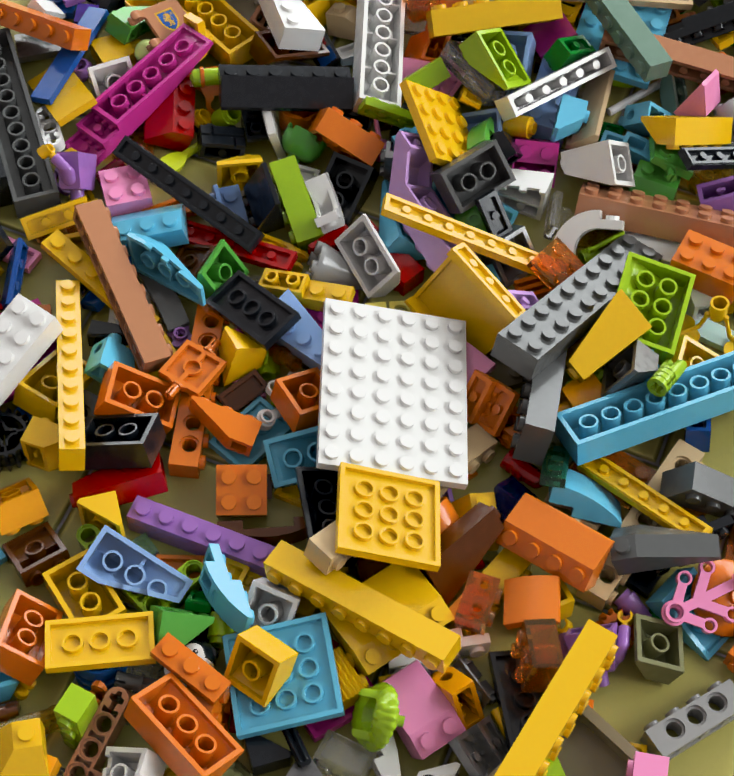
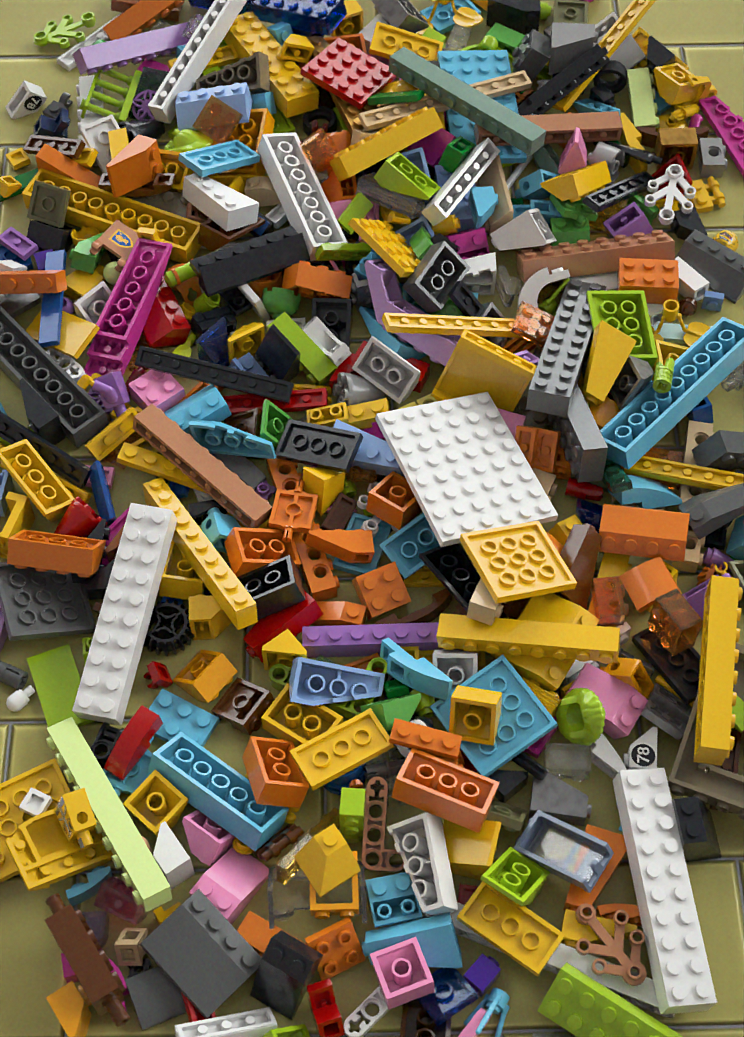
camera: 20 degrees left, 0 degrees up
none -> clear blue slope [196,317,230,367]
none -> orange slope [311,601,367,626]

